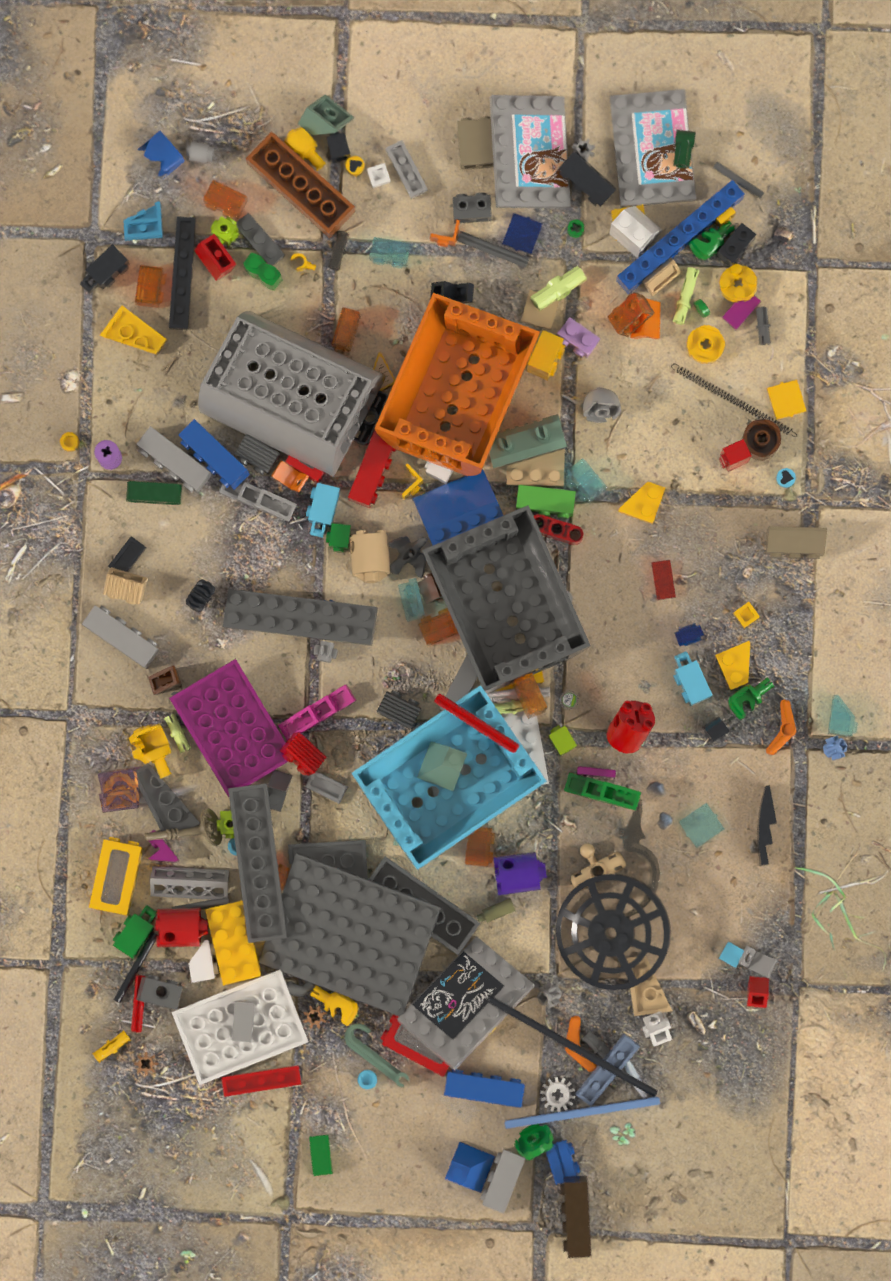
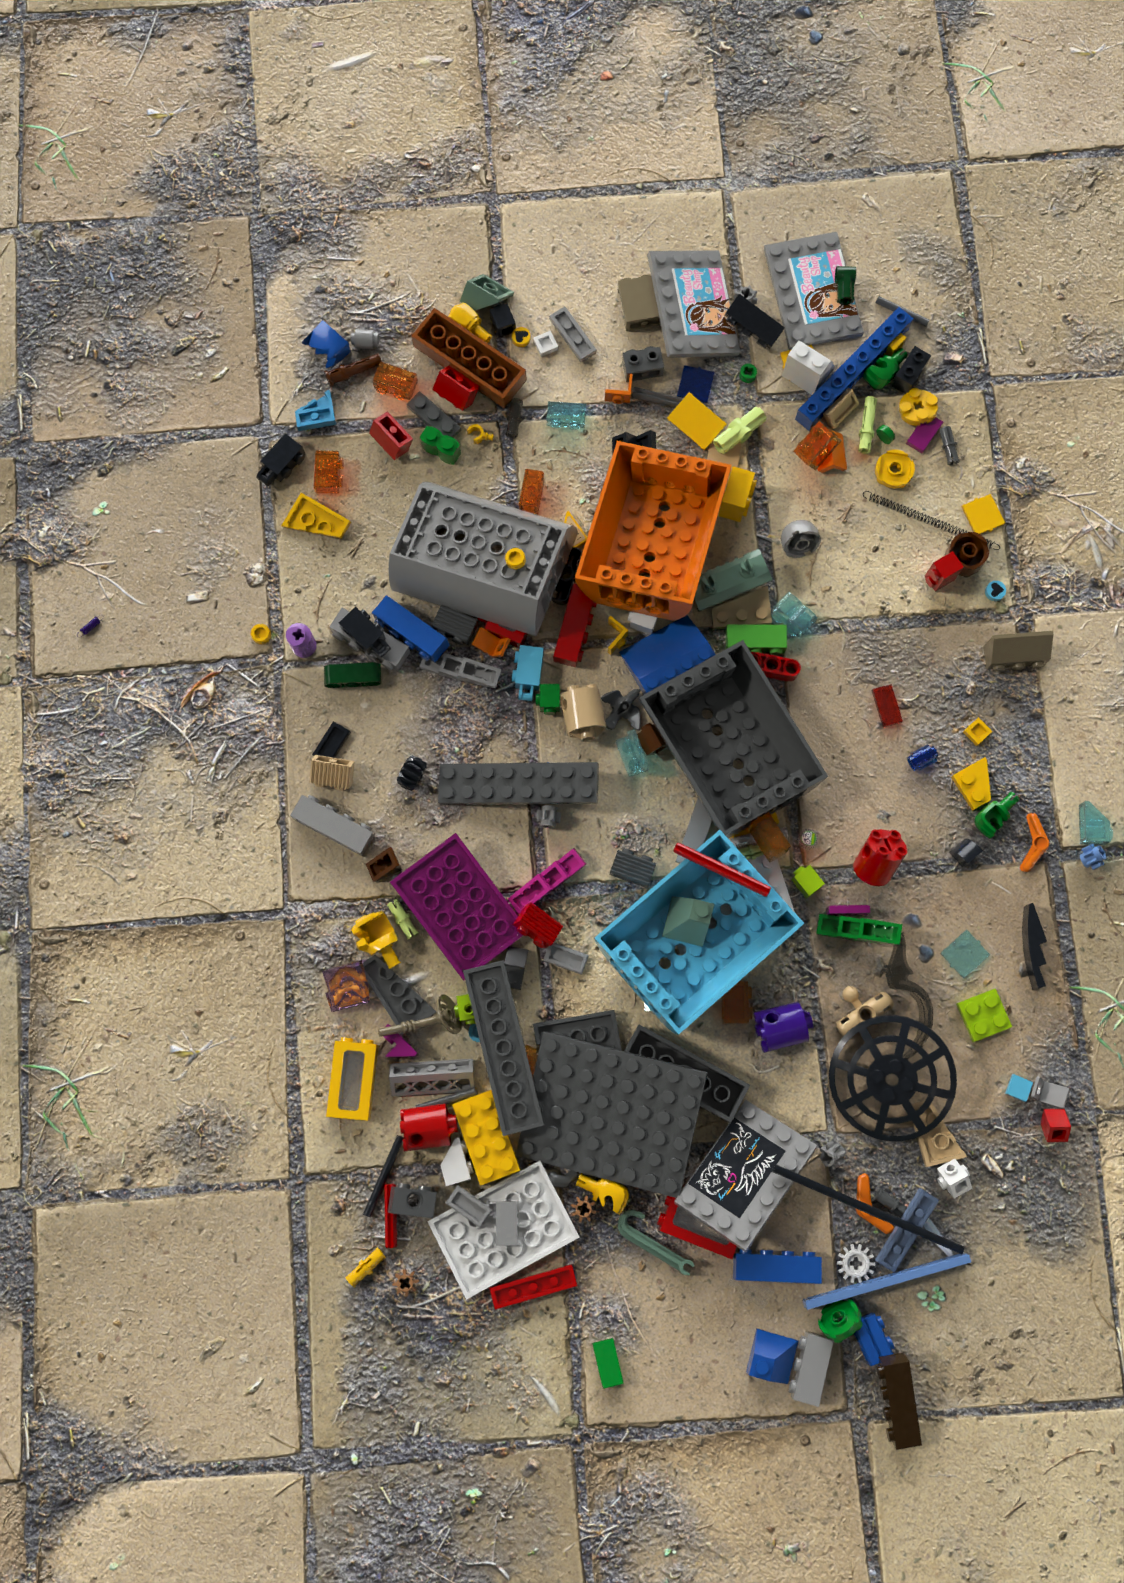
camera: 10 degrees left, 5 degrees down
green brick [113,905,157,959] -> none
black plate [169,217,196,330] -> none
lime brick [211,216,239,247] -> none
medium azure tile [358,1070,377,1090] -> none
clear orange brick [418,608,458,647] -> none
olive cylinder [477,898,516,923] -> none
lavender bracket [556,317,600,358] -> none
yellow wing [618,482,665,524] -> none
medium azure brick [673,651,712,706] -> none
none -> reddish brown pin [324,353,382,387]
none -> black brick [339,606,391,659]
none -> red brick [432,365,480,411]
none -> light grey tile [446,1185,493,1228]
none -> yellow tile [505,548,526,570]
none -> yellow piece [667,392,727,450]
none -> lime plate [956,988,1012,1042]

